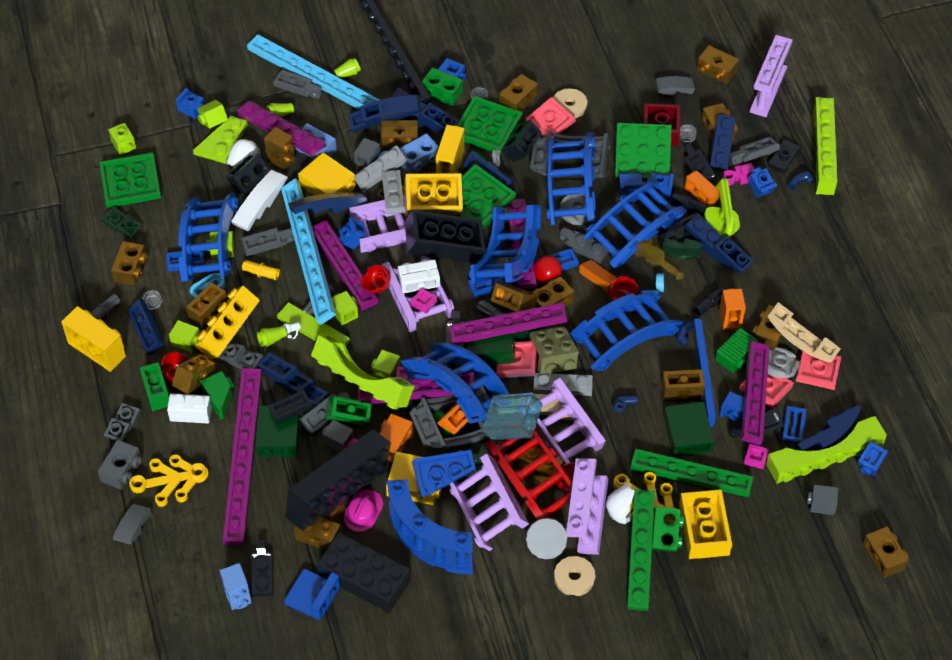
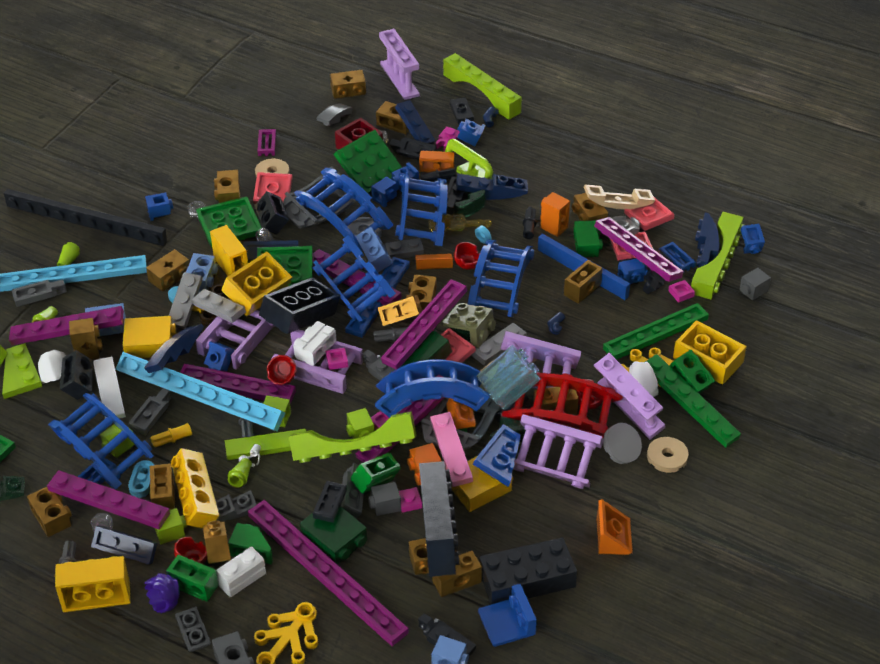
camera: 45 degrees left, 10 degrees down
dark blue slope [257,352,329,407] -> none
dark pink piece [344,490,383,532] -> none
dark blue slope [349,95,420,133] -> none
dark grey brick [354,138,381,168] -> none
blue fence [387,480,473,574] -> none
dark blue slope [391,88,459,134] -> none
green brick [422,67,463,105] -> none
red hair [533,255,562,284] -> none
dark green brick [663,402,714,457] -> none
dark blue arm [676,320,693,346] -> none
dark grey hinge [730,137,780,166] -> none
pearl gold brick [863,526,908,578] -> none
none -> magenta plate [47,470,170,530]
none -> dark purple hair [145,573,180,613]
none -> magenta tile [258,129,276,156]
none -> medium blue brick [356,227,393,272]
none -> bright pink plate [430,412,473,487]
none -> orange slope [597,499,632,555]

